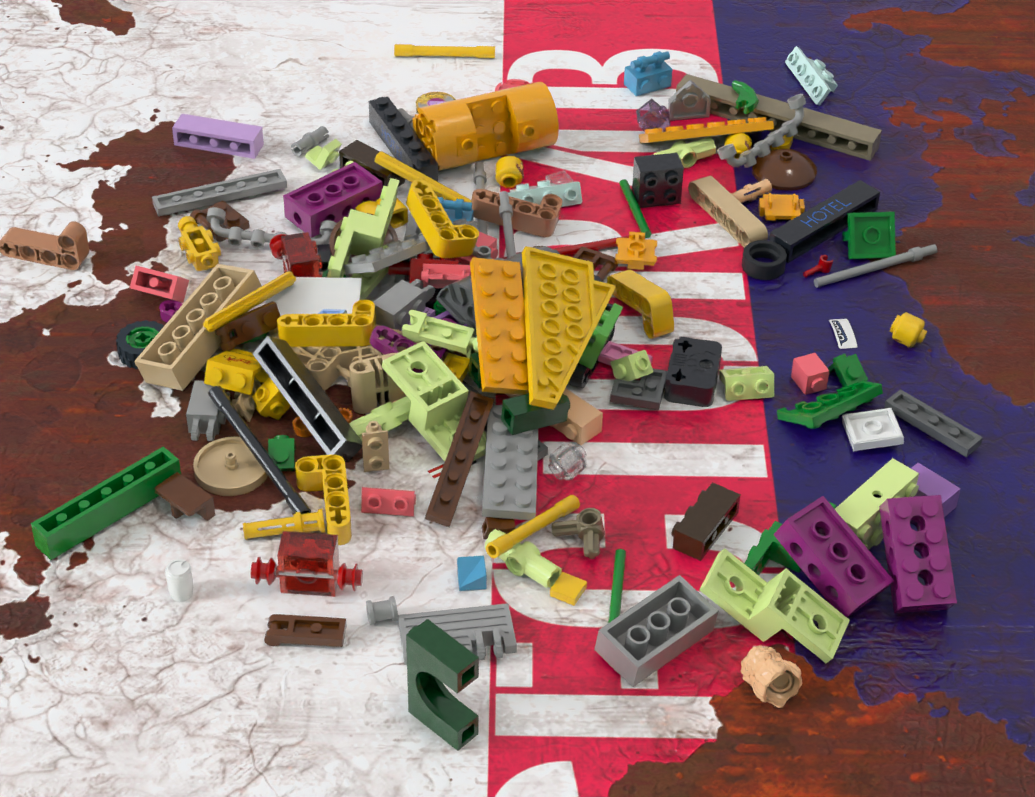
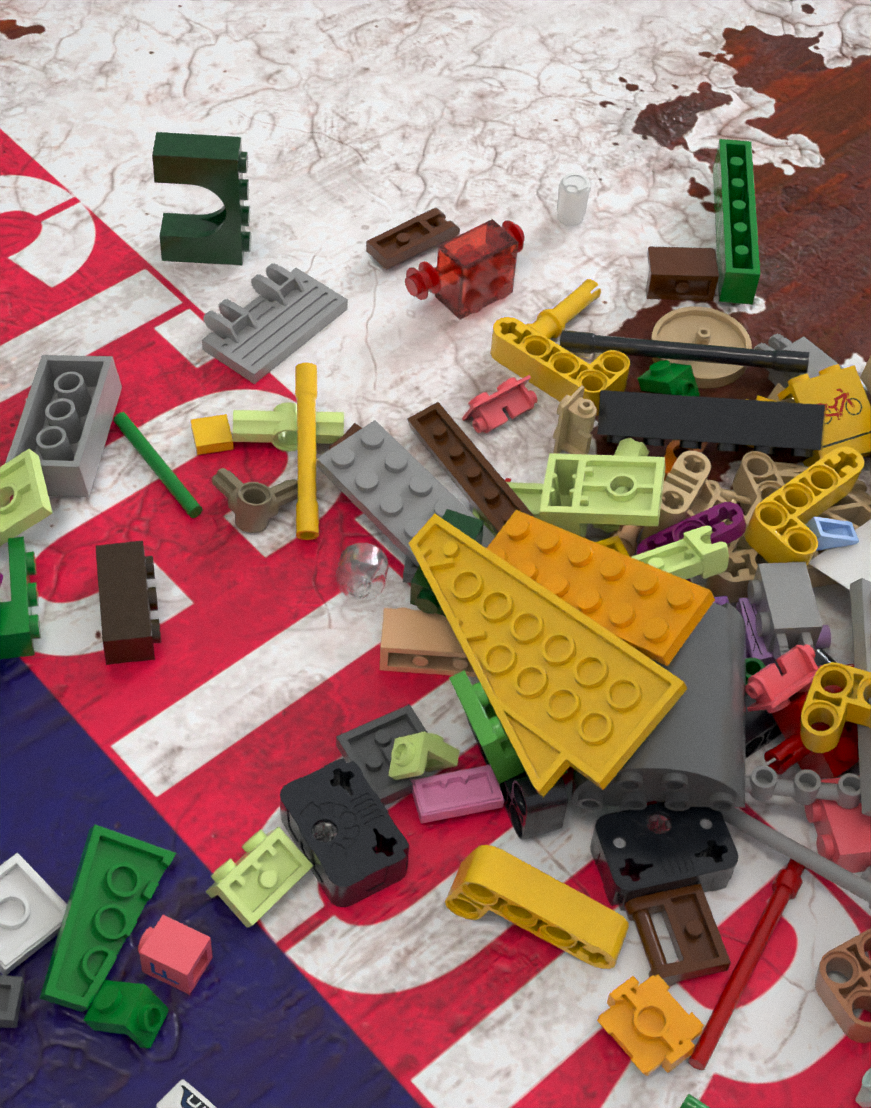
camera: 135 degrees right, 10 degrees up
light grey bush [366,596,398,625] -> none
dark azure slope [457,555,487,591] -> none

